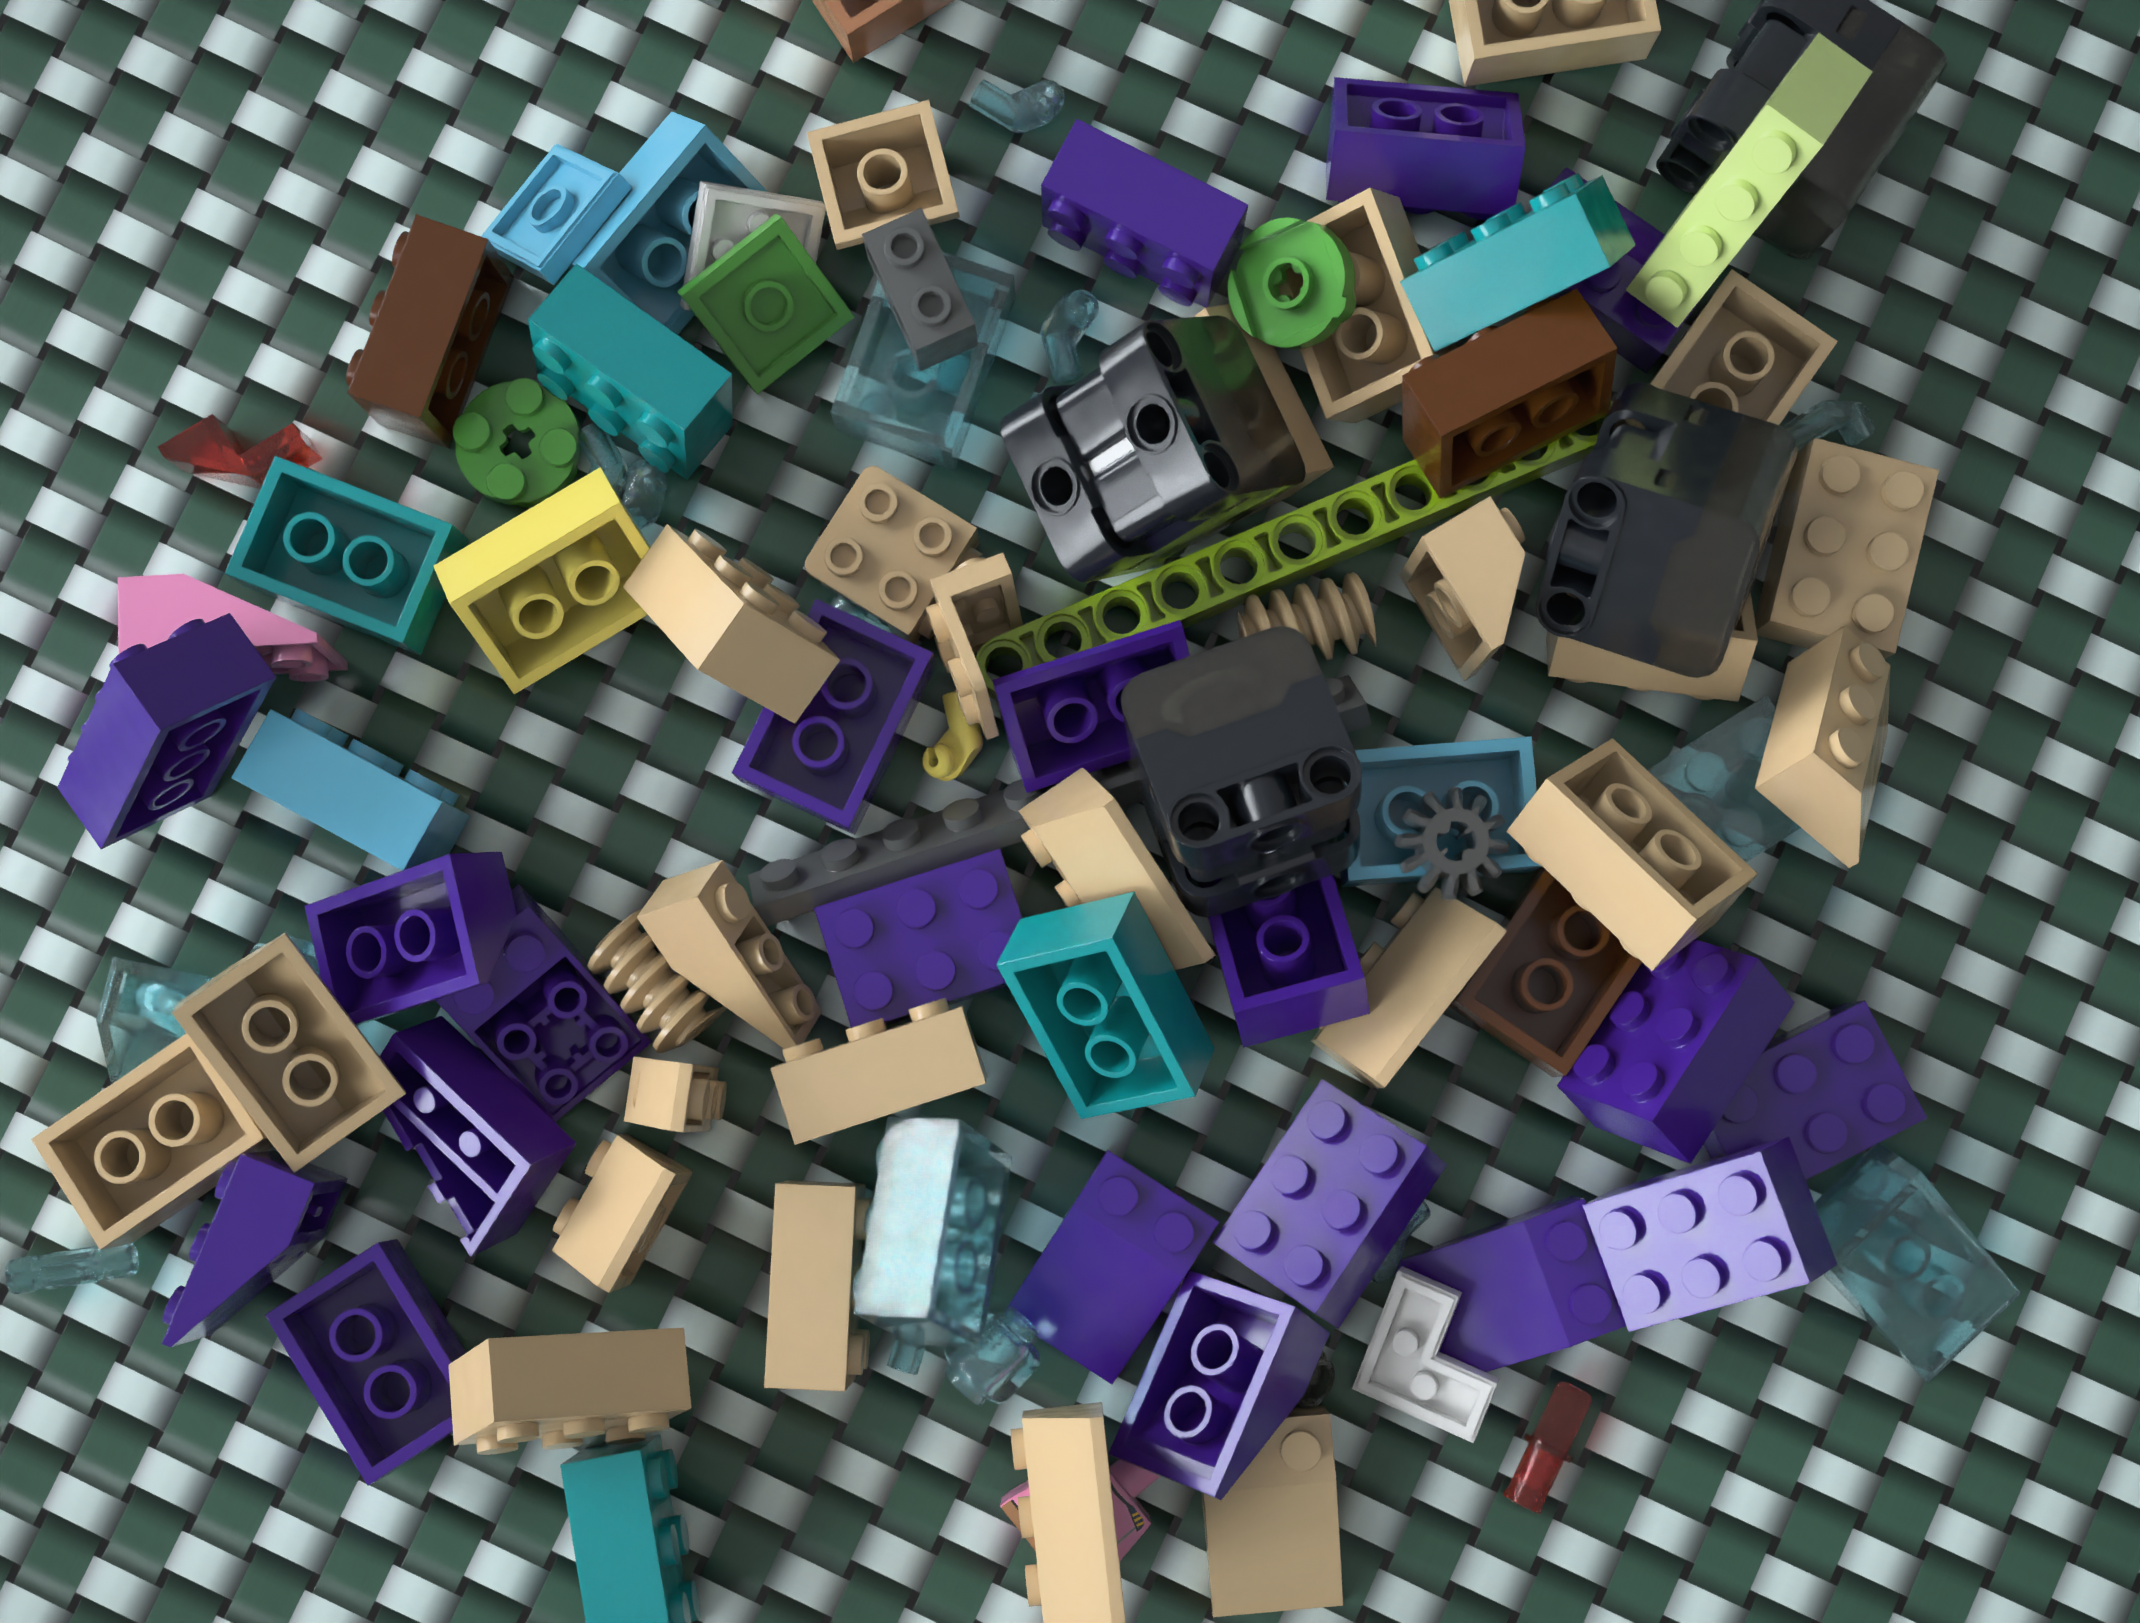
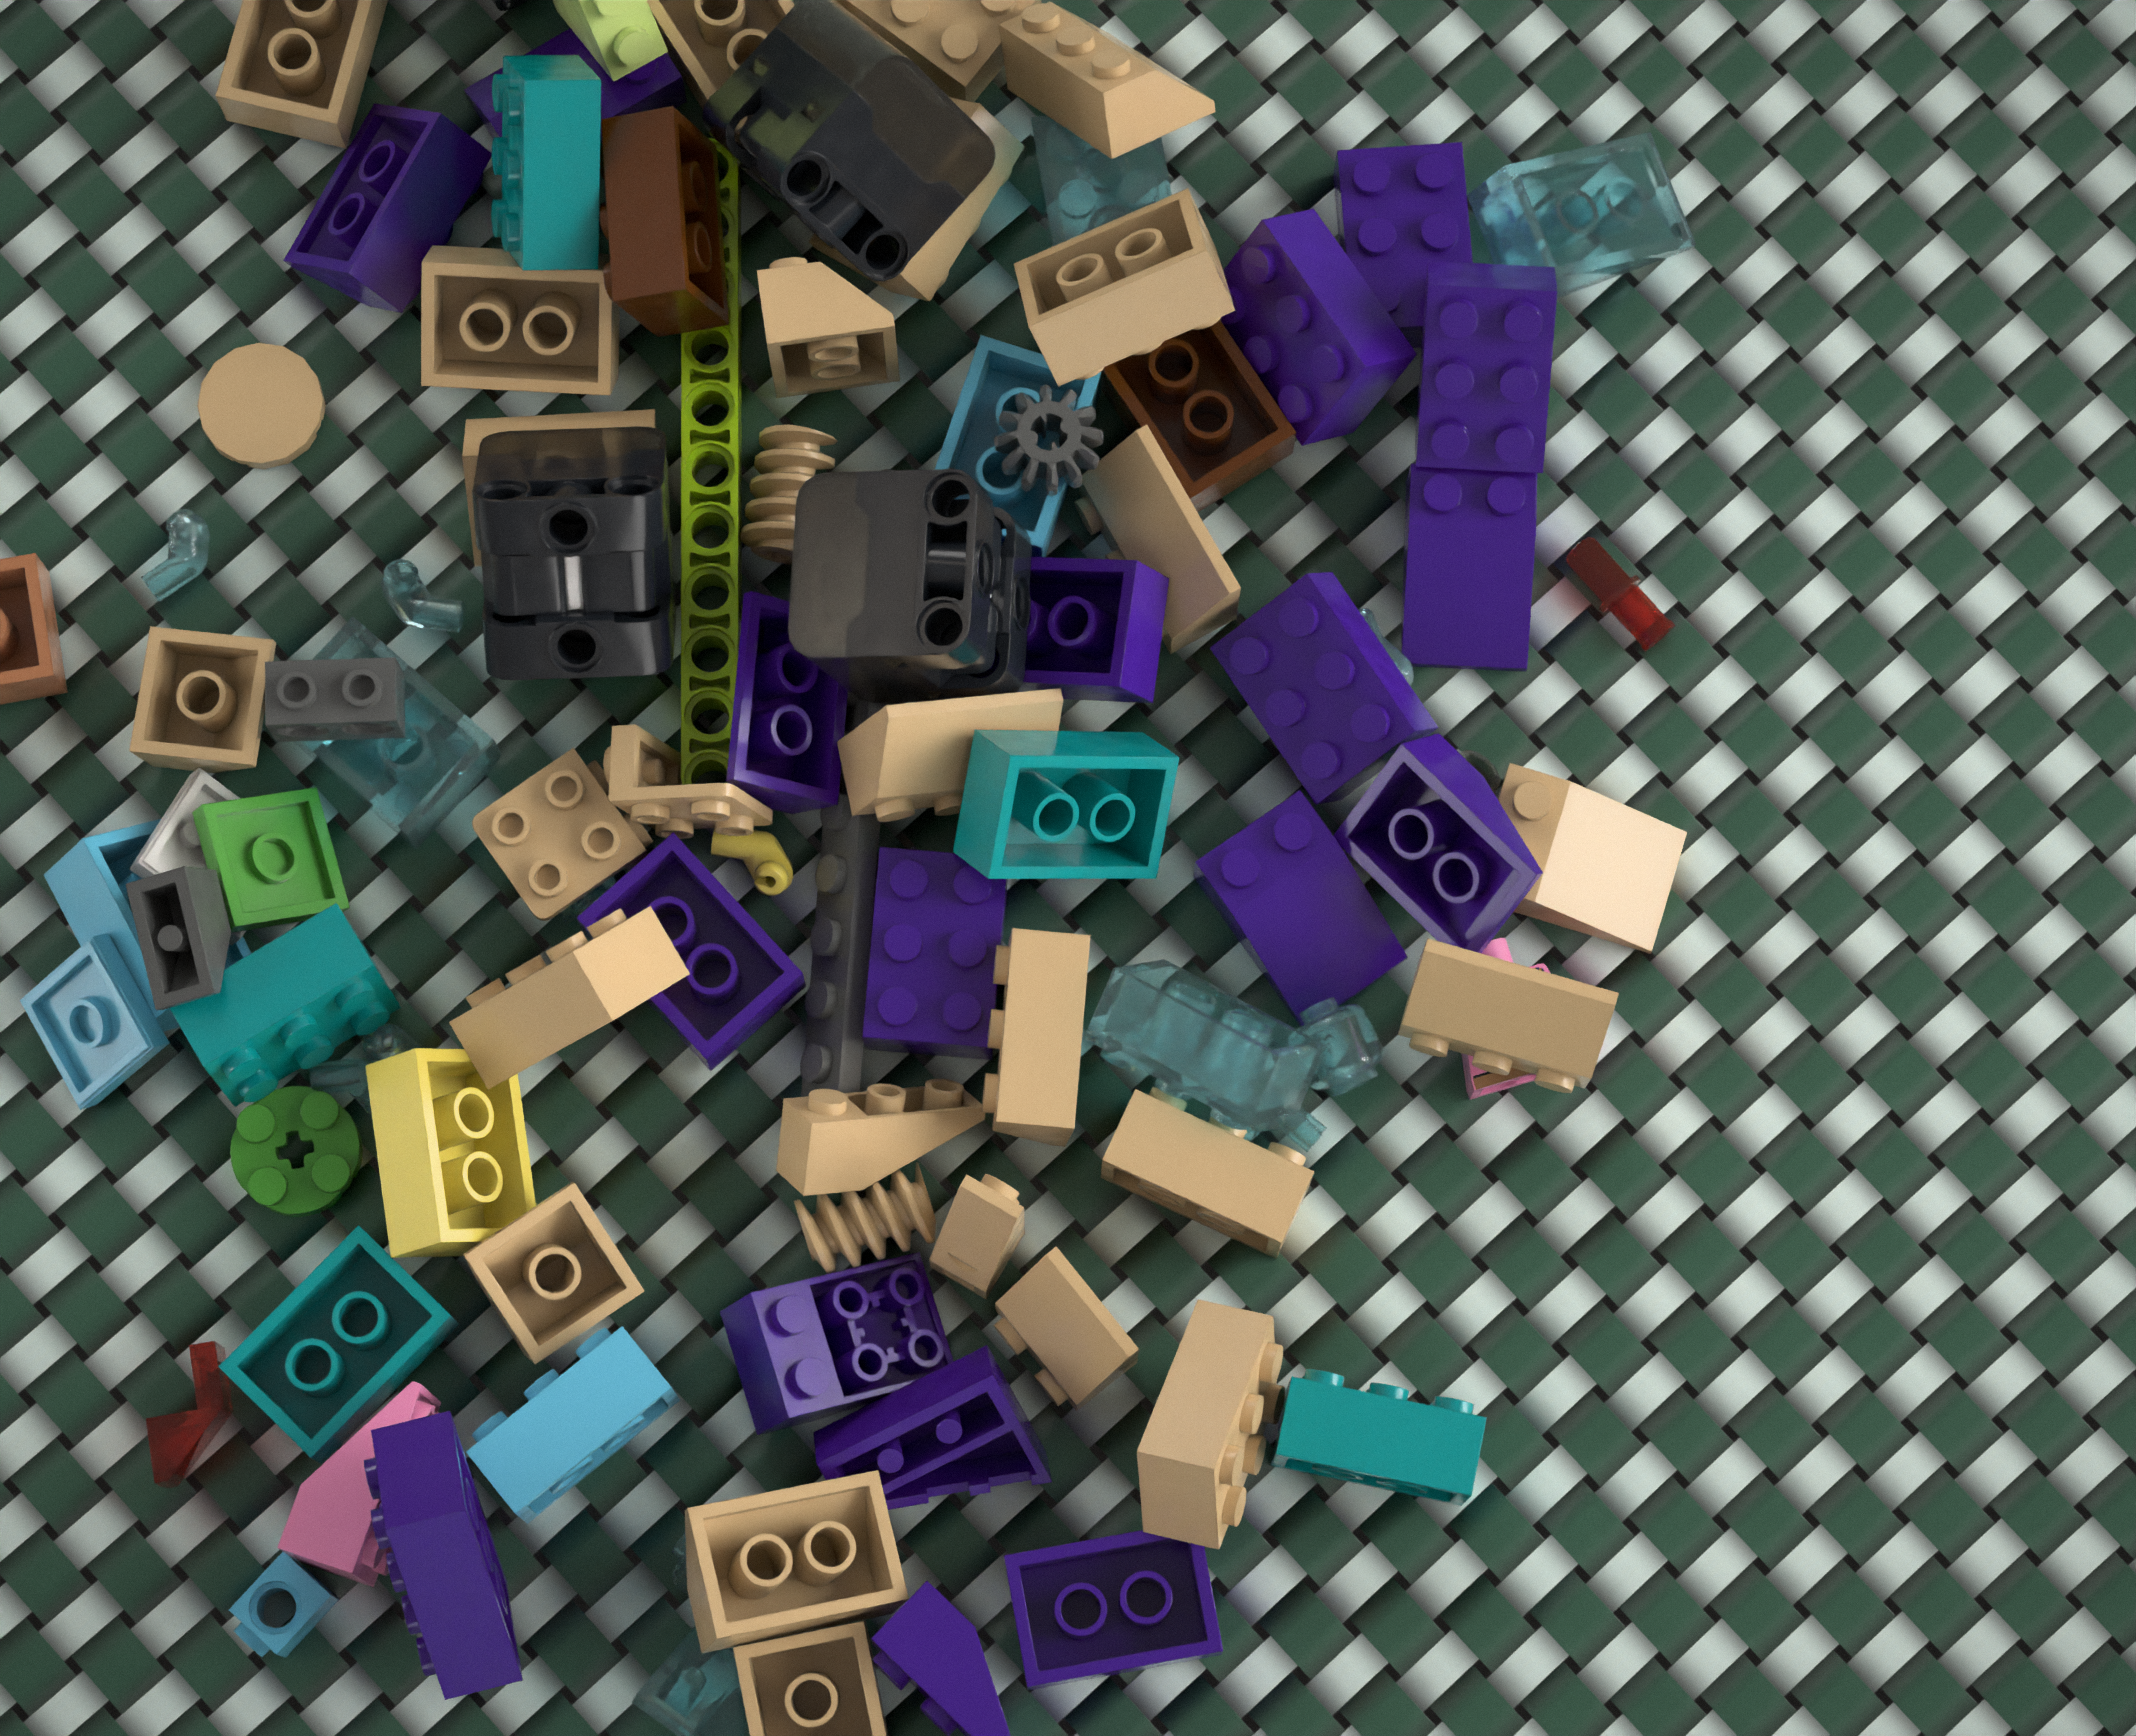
camera: 70 degrees left, 5 degrees down
dark purple slope [305,852,517,1026] -> none
reddish brown brick [346,214,514,449] -> none
dark purple brick [1041,119,1248,308] -> none
bright green plate [1228,217,1356,350] -> none
white tile [1352,1266,1500,1443] -> none
none -> dark grey slope [126,866,231,1010]
none -> tan tile [197,343,326,469]
none -> medium azure brick [229,1552,340,1658]
none -> tan slope [463,1182,644,1364]

